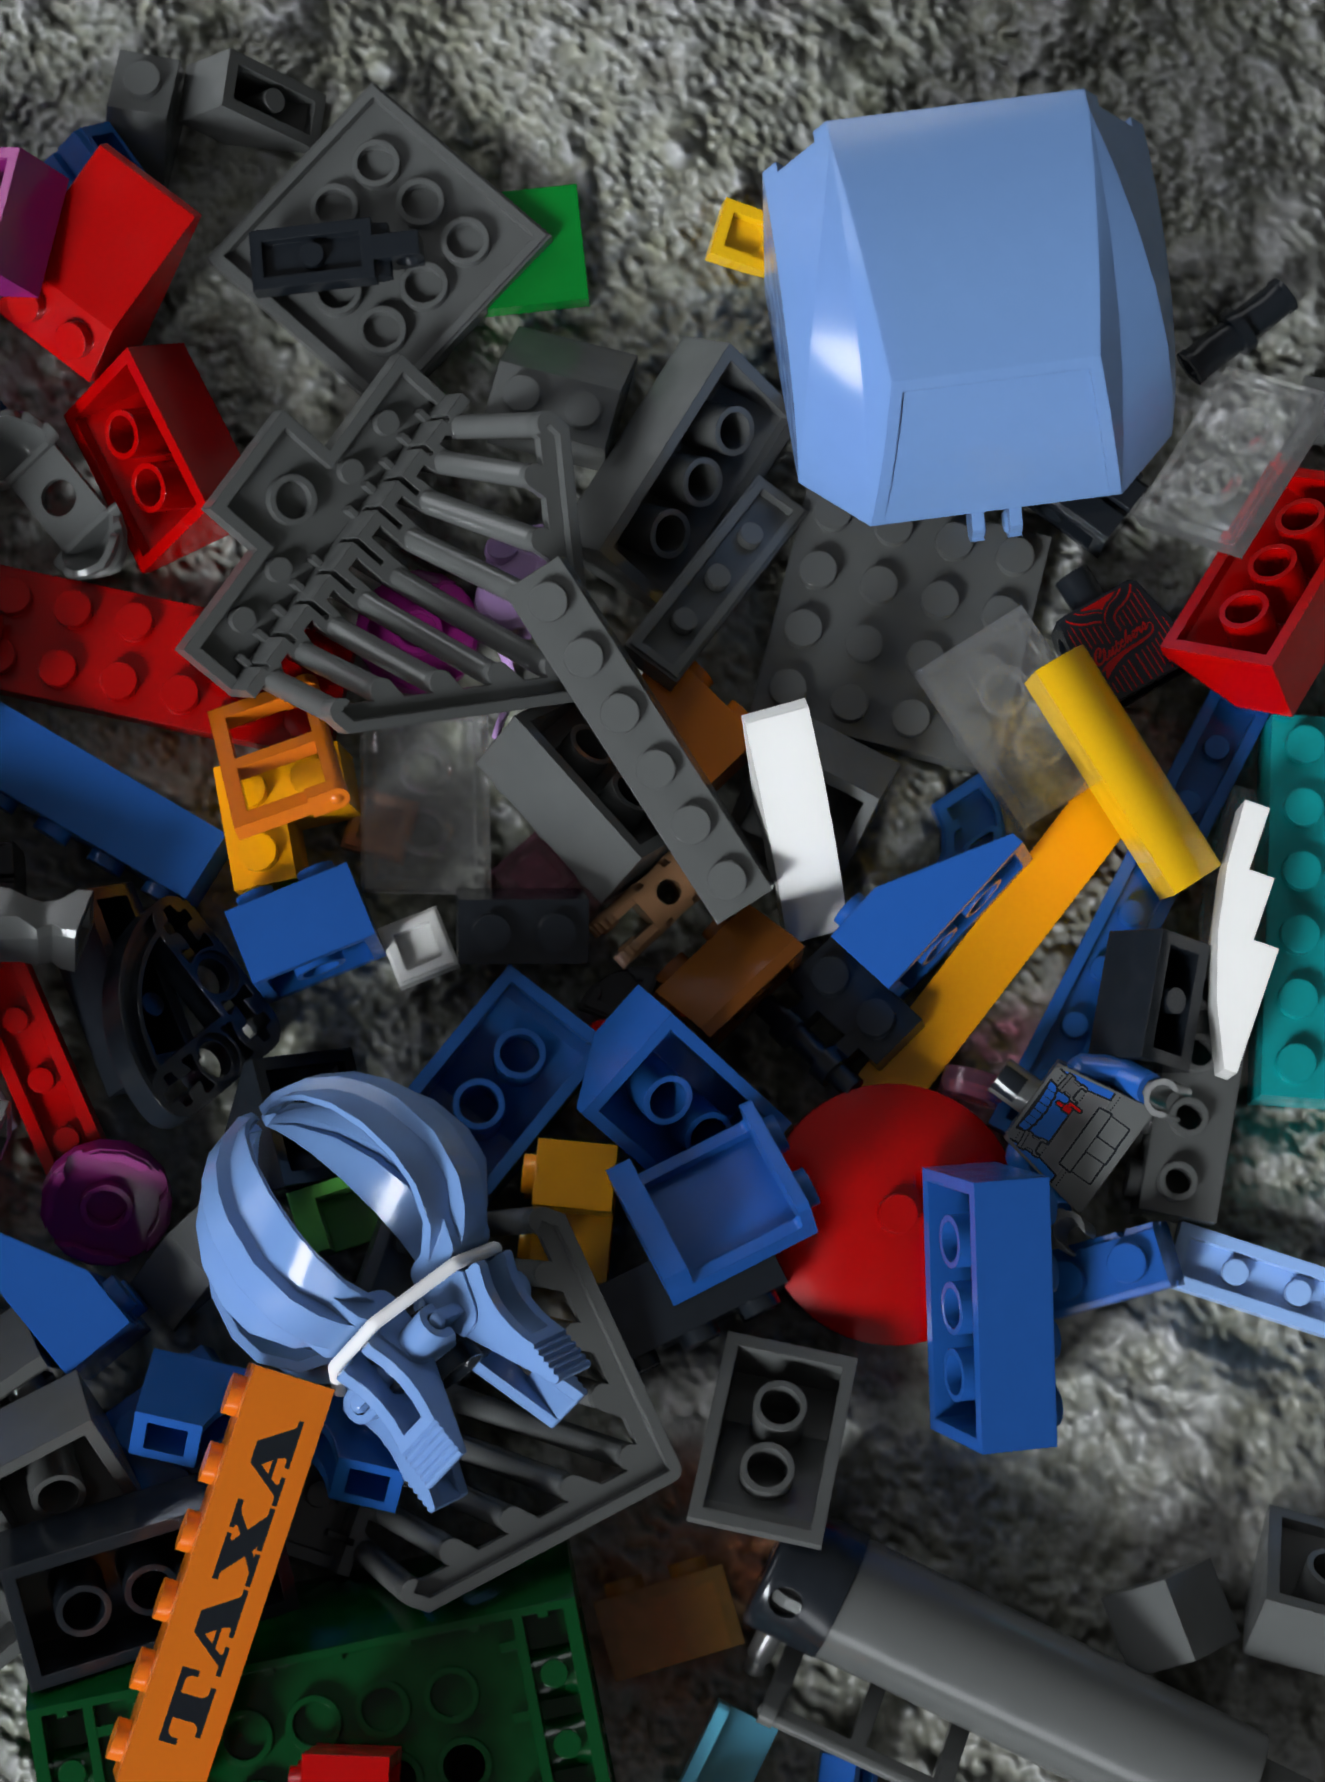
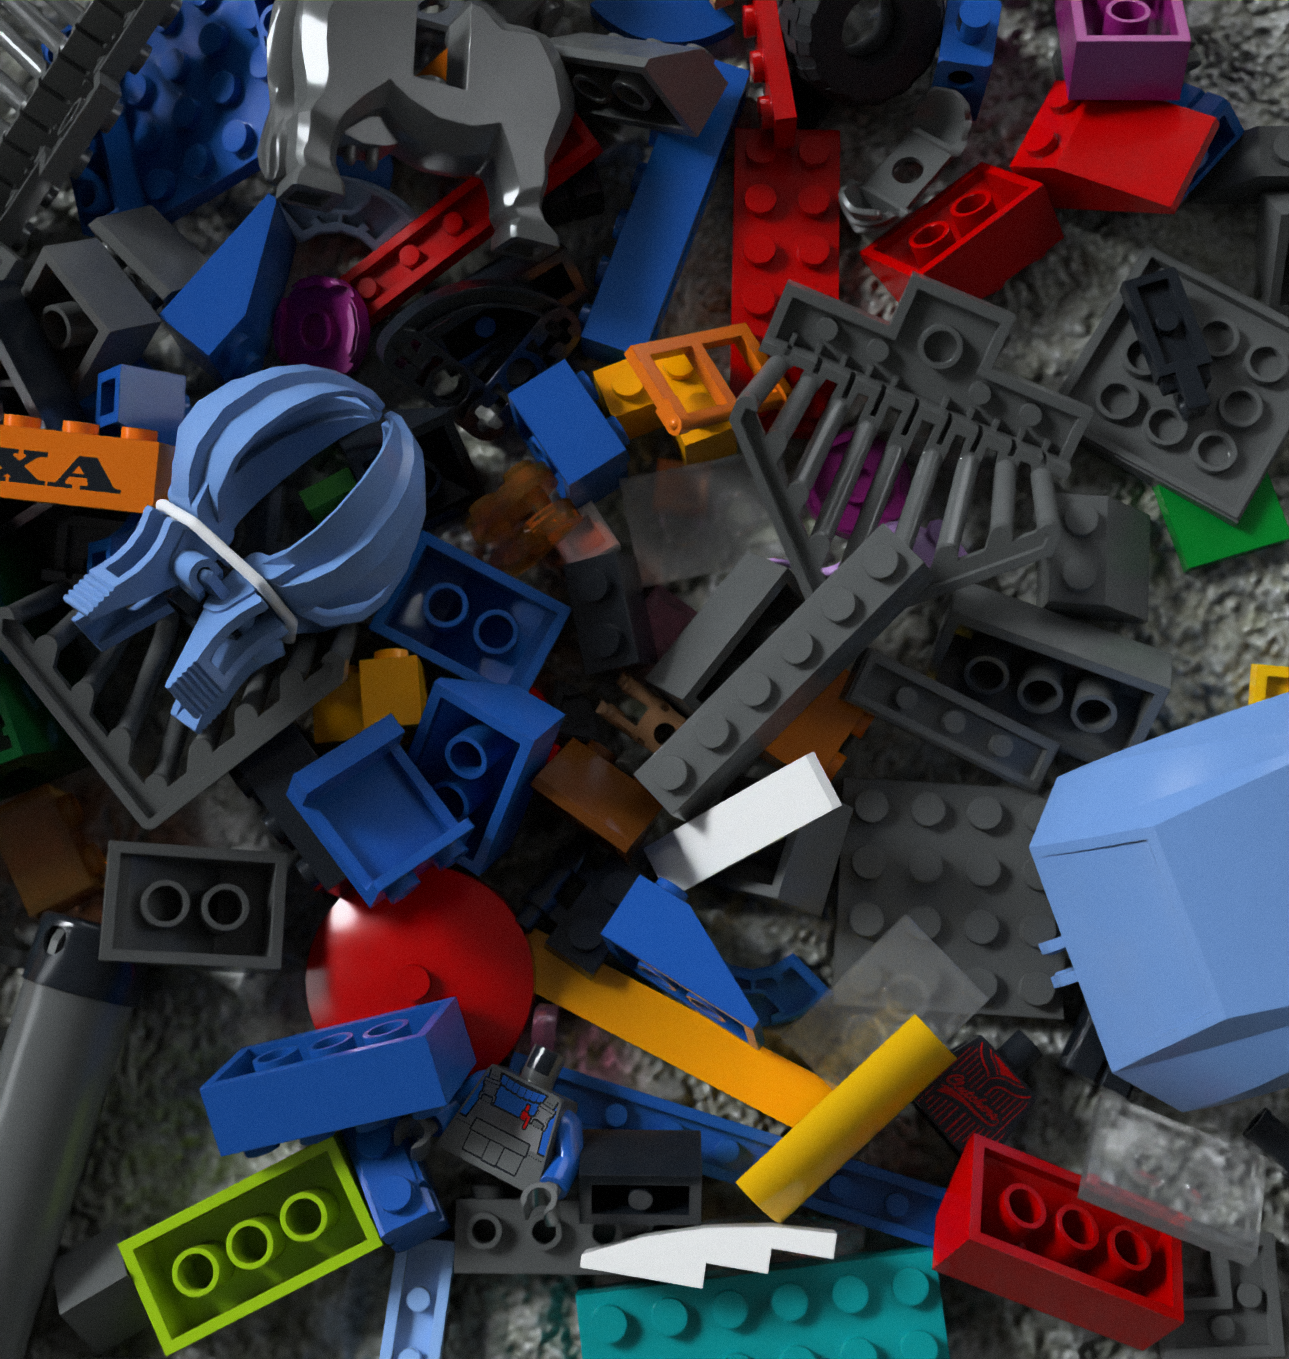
camera: 80 degrees right, 0 degrees up
none -> lime brick [117,1131,386,1357]
none -> clear orange brick [465,459,583,578]

